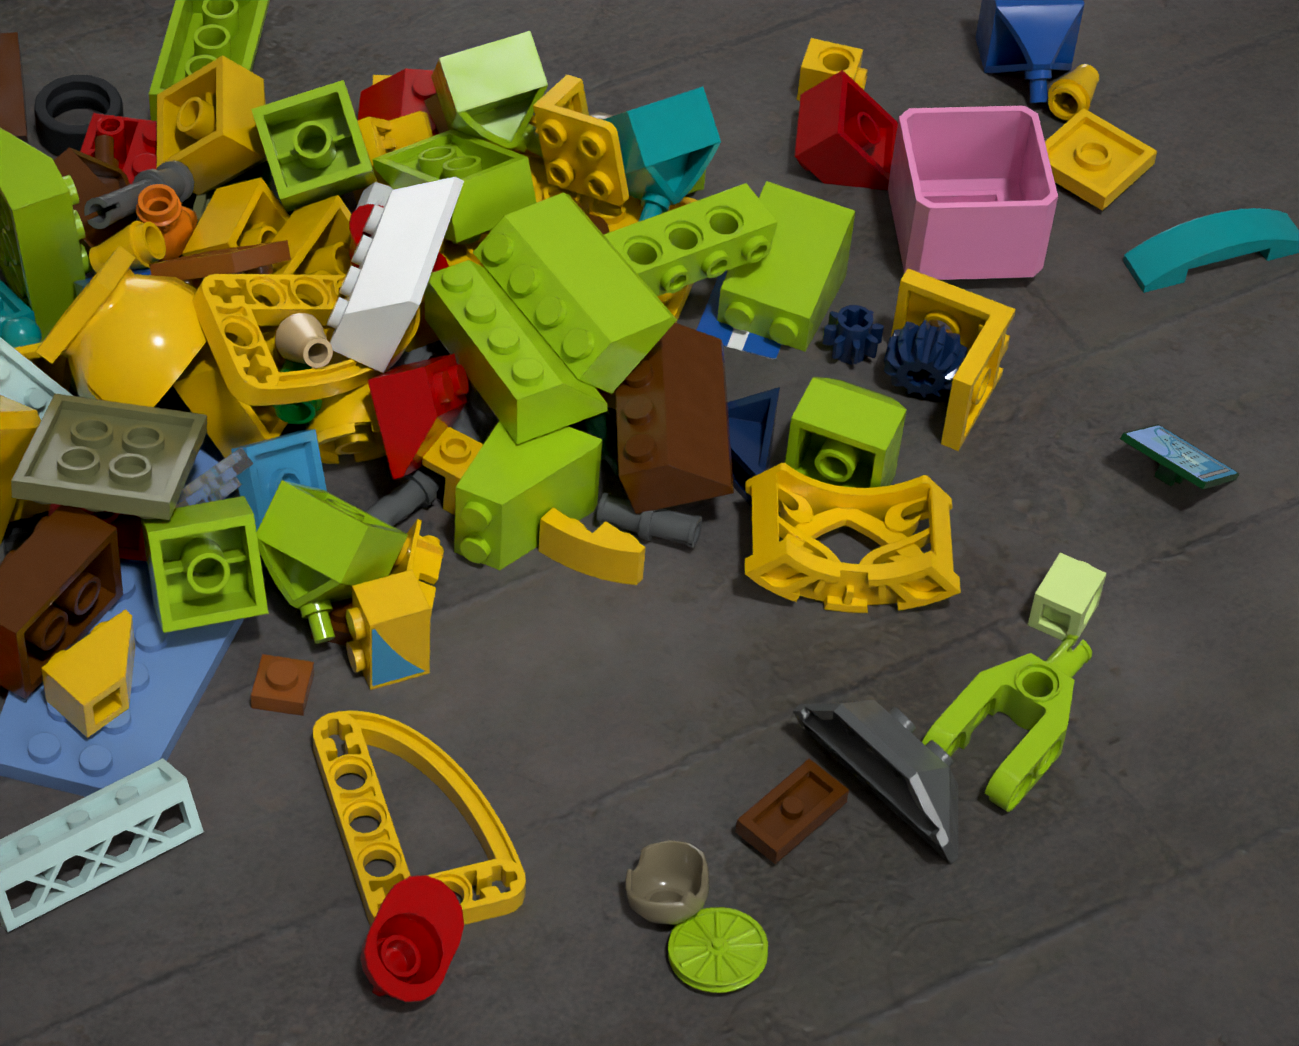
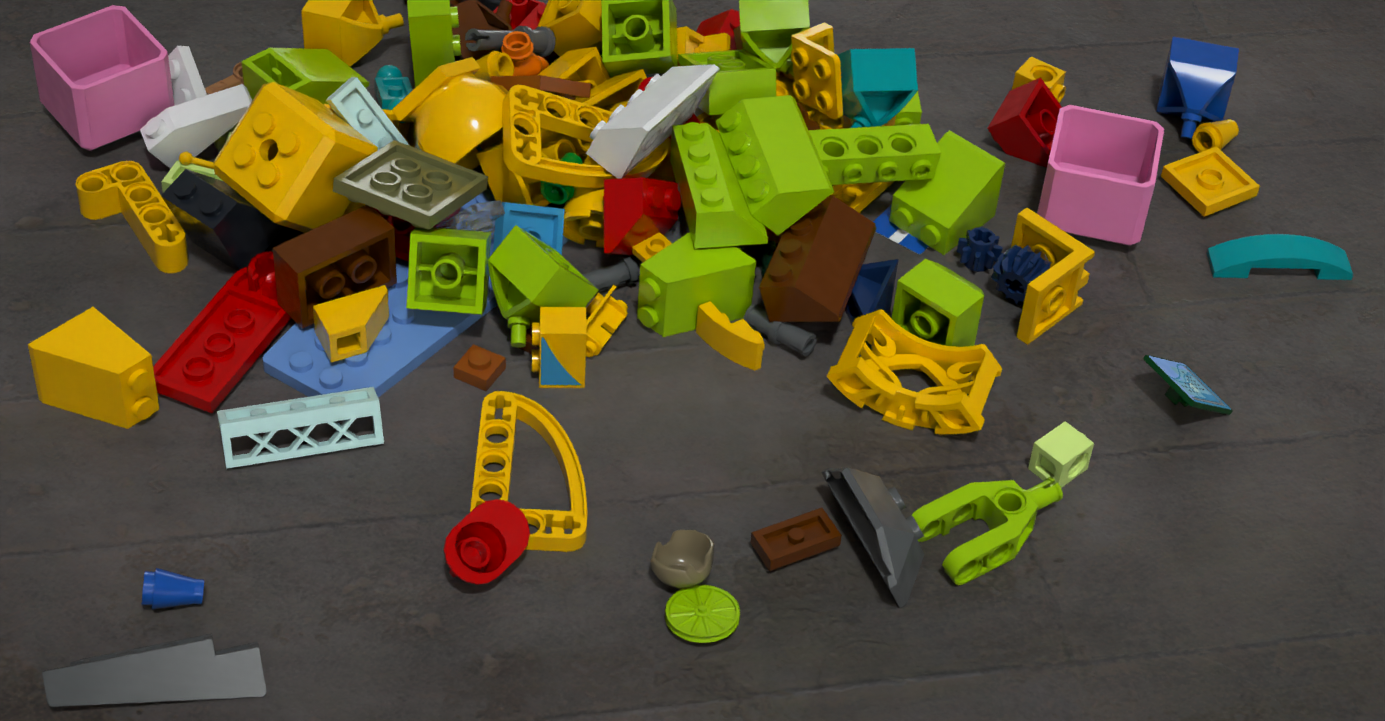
camera: 20 degrees right, 5 degrees down
tan cone [275,313,333,368] -> none

